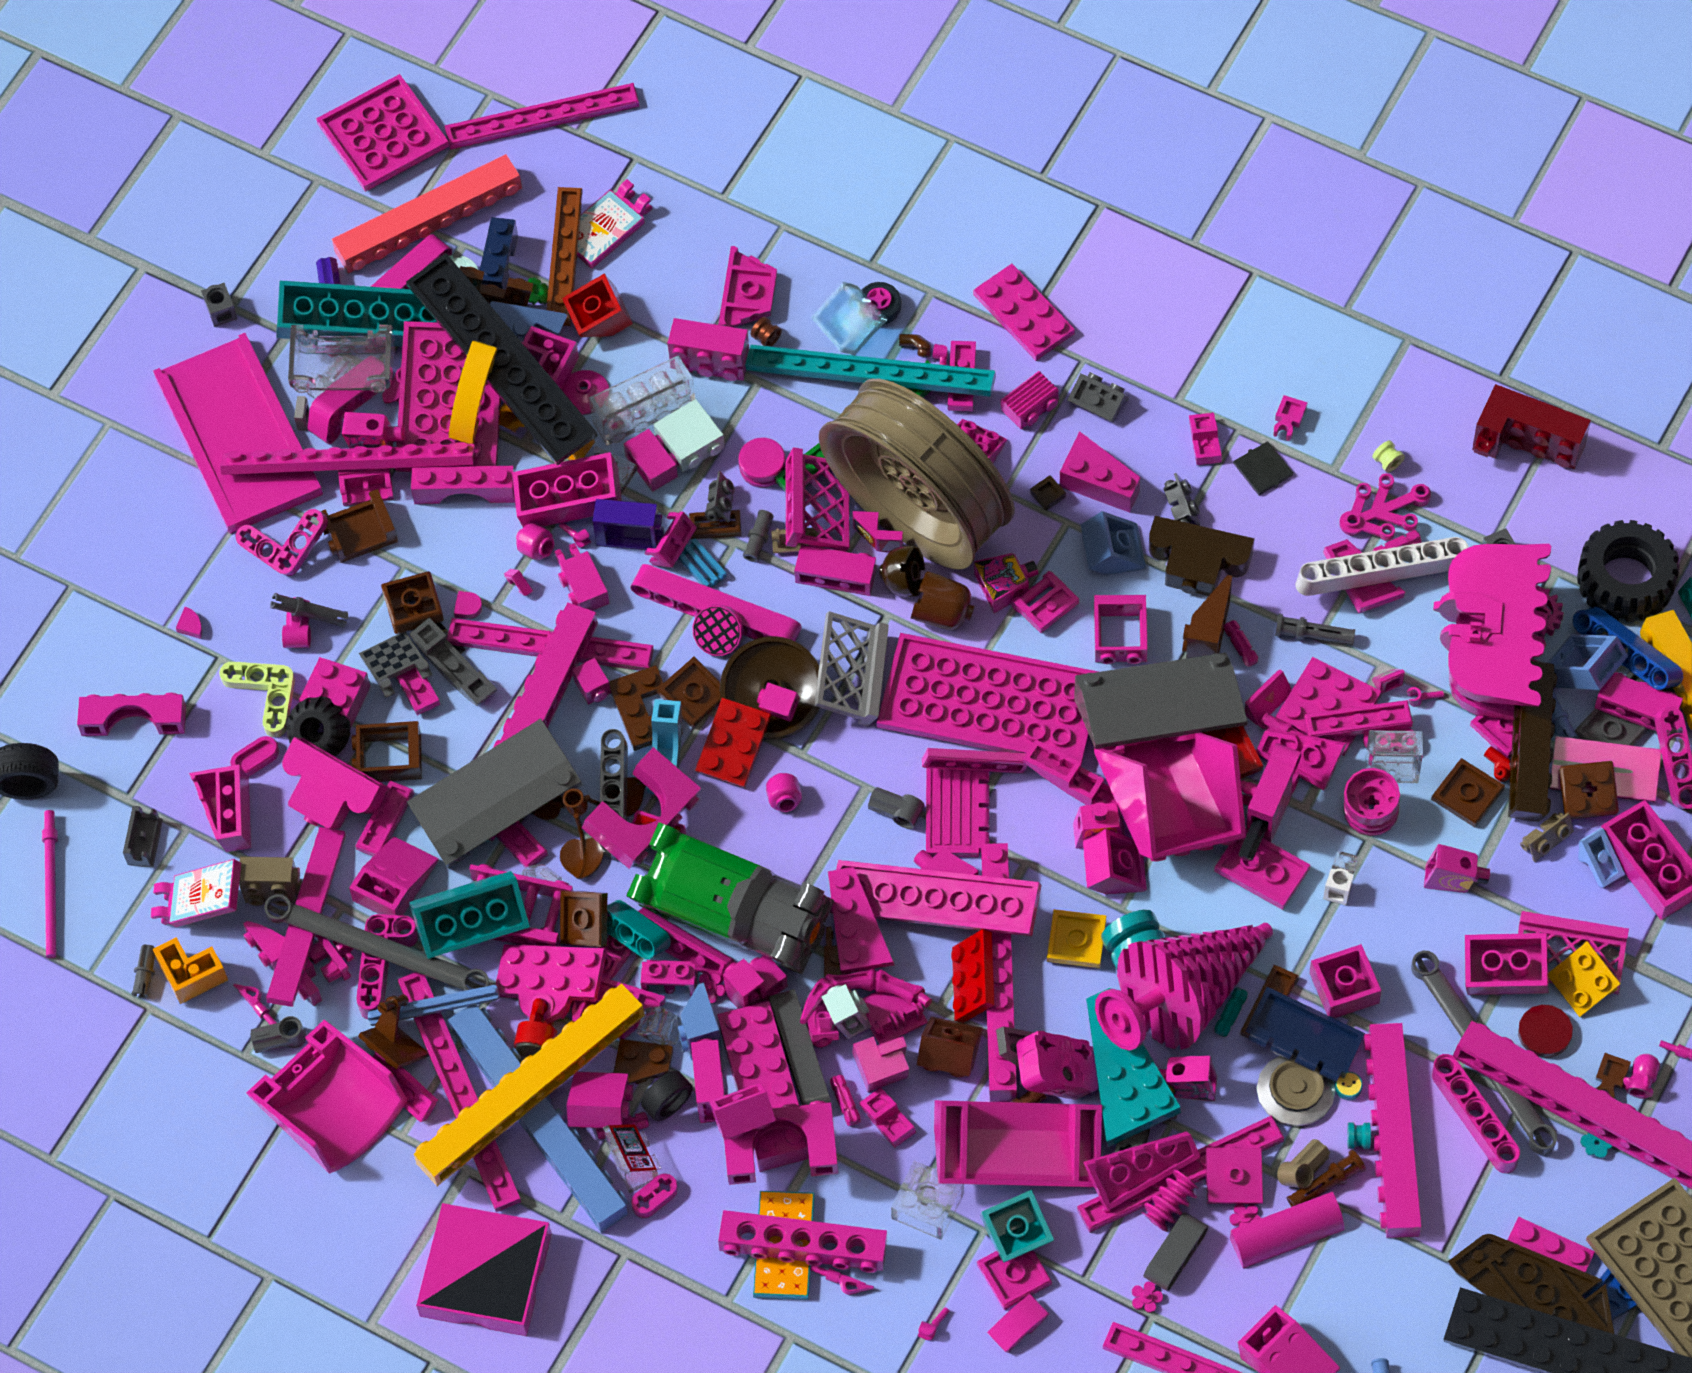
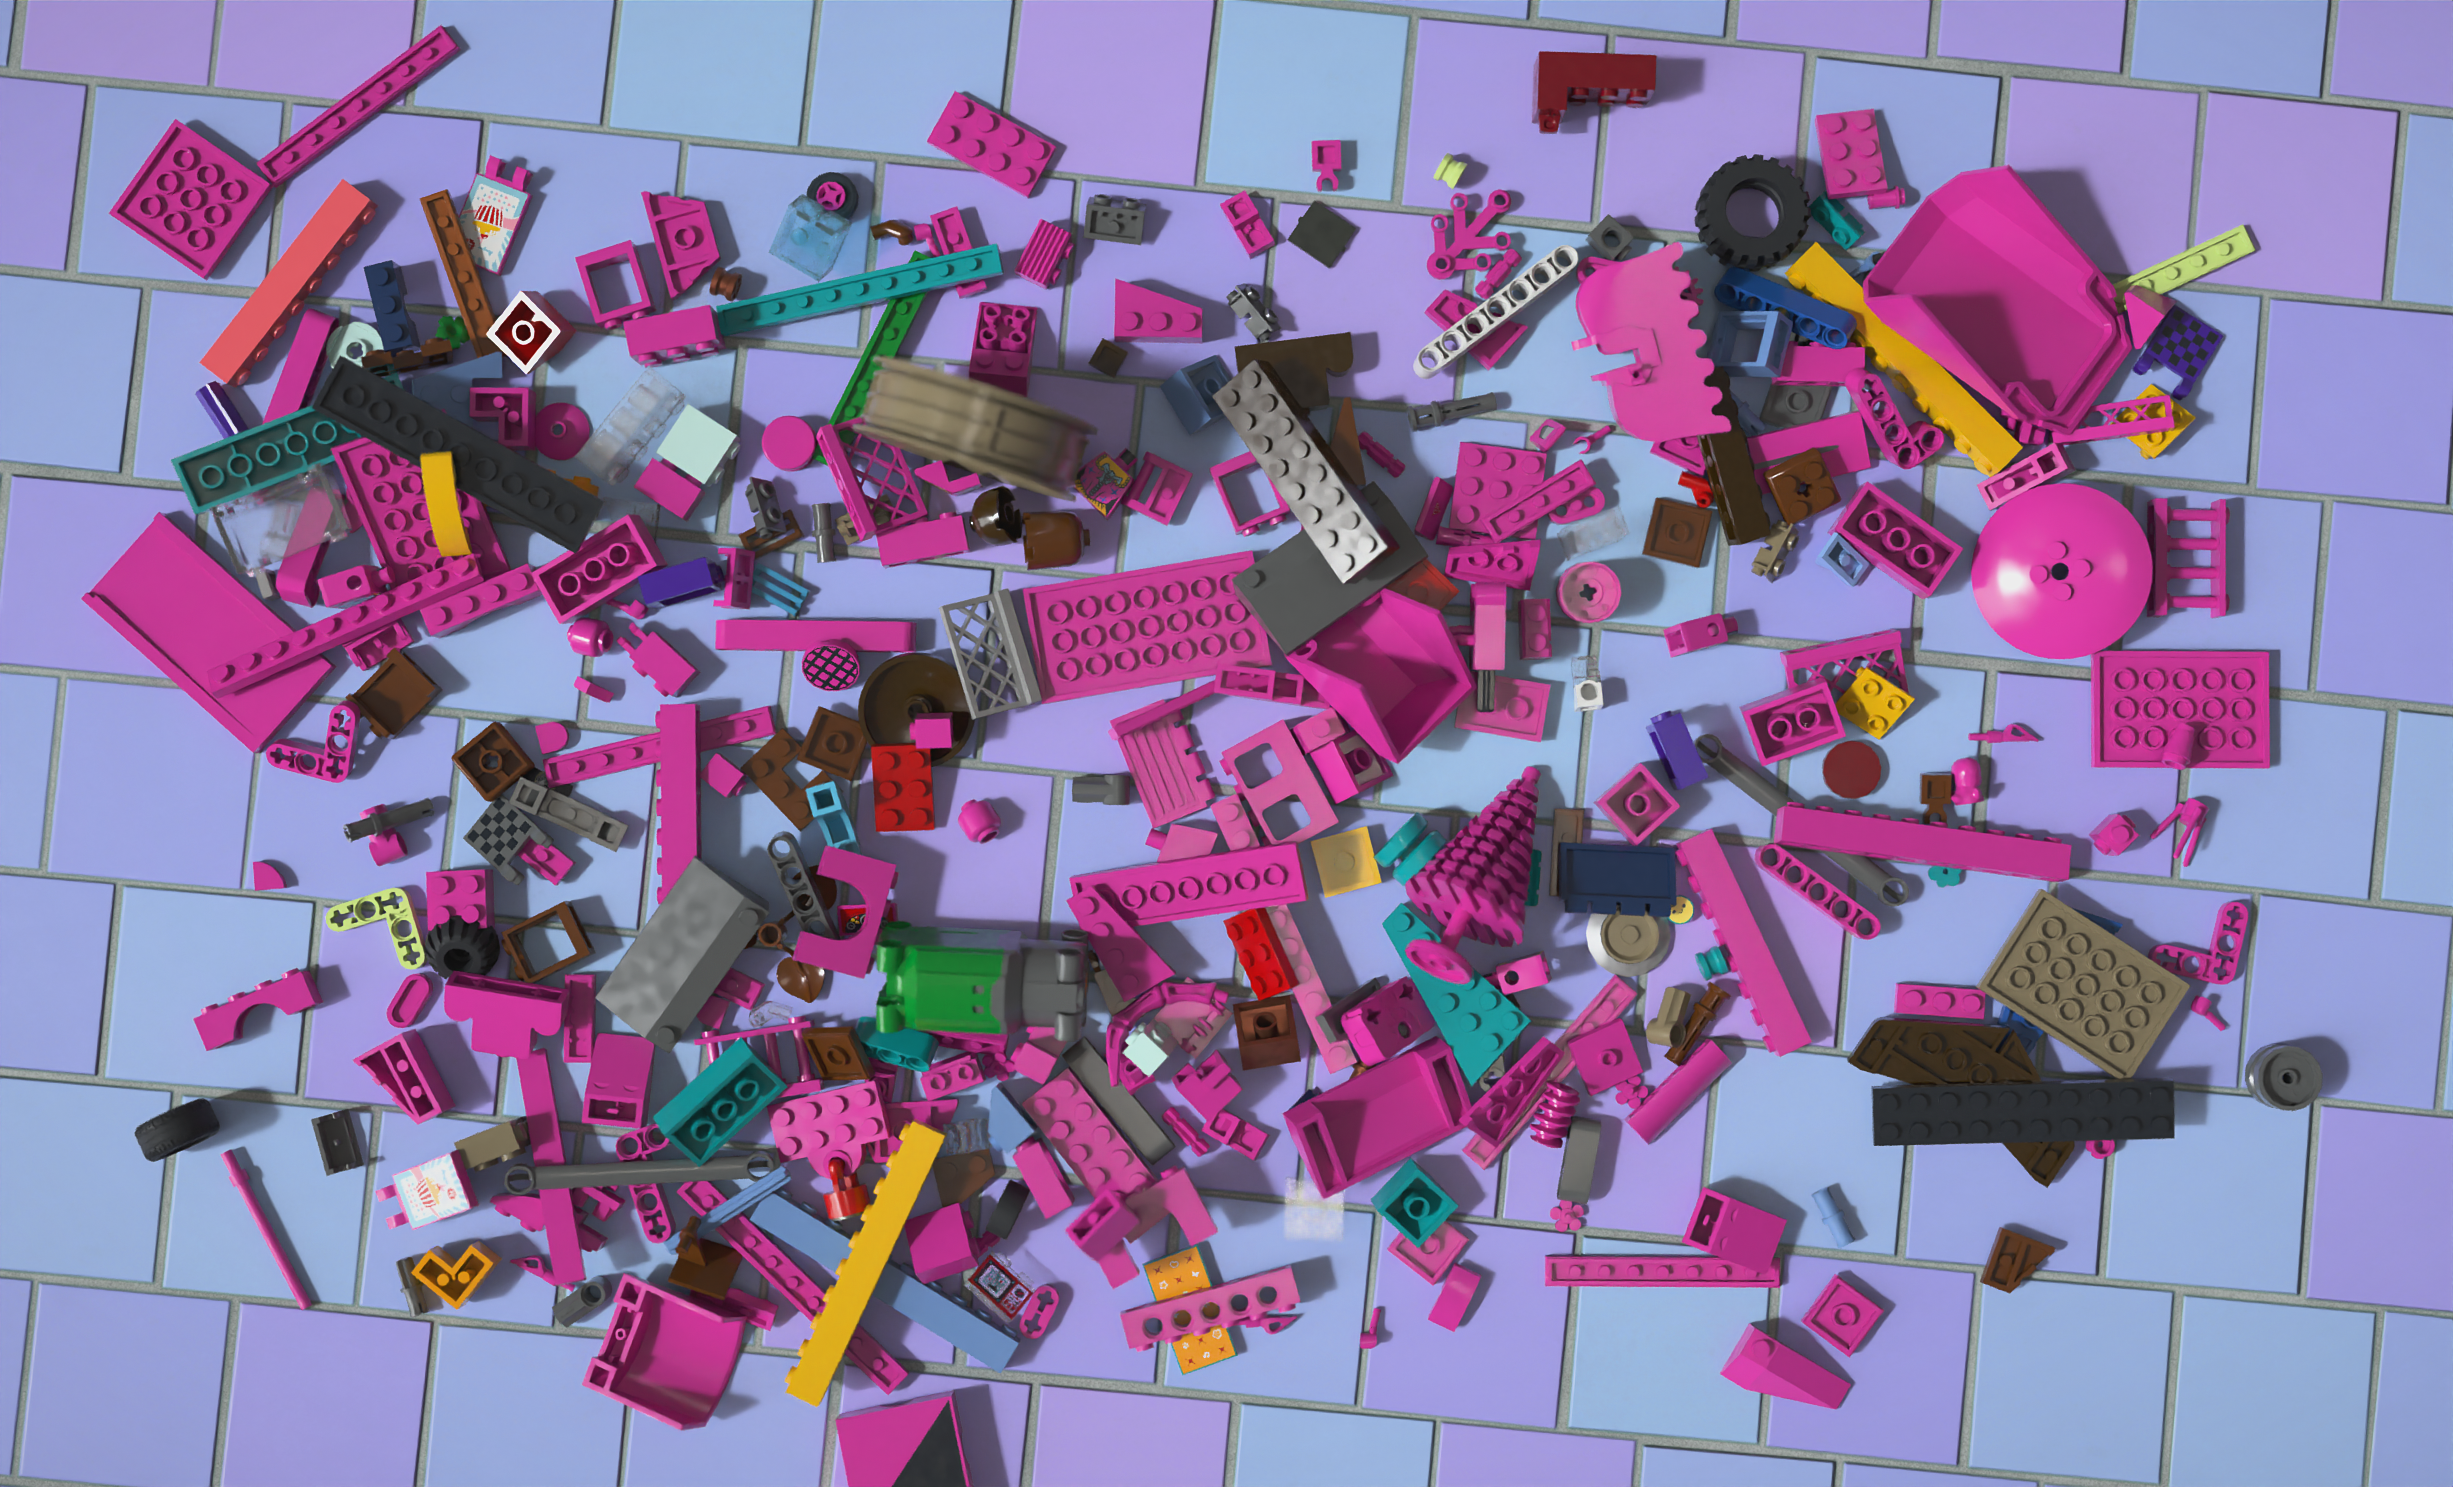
camera: 25 degrees left, 25 degrees up
dark grey brick [201,282,237,327] -> none
none -> dark pink window [575,240,656,330]
none -> dark pink tile [696,995,730,1029]
none -> brick [1212,359,1400,584]
none -> dark pink window [1219,719,1339,846]
none -> dark pink brick [1518,599,1552,660]
none -> dark purple window [1646,710,1709,790]

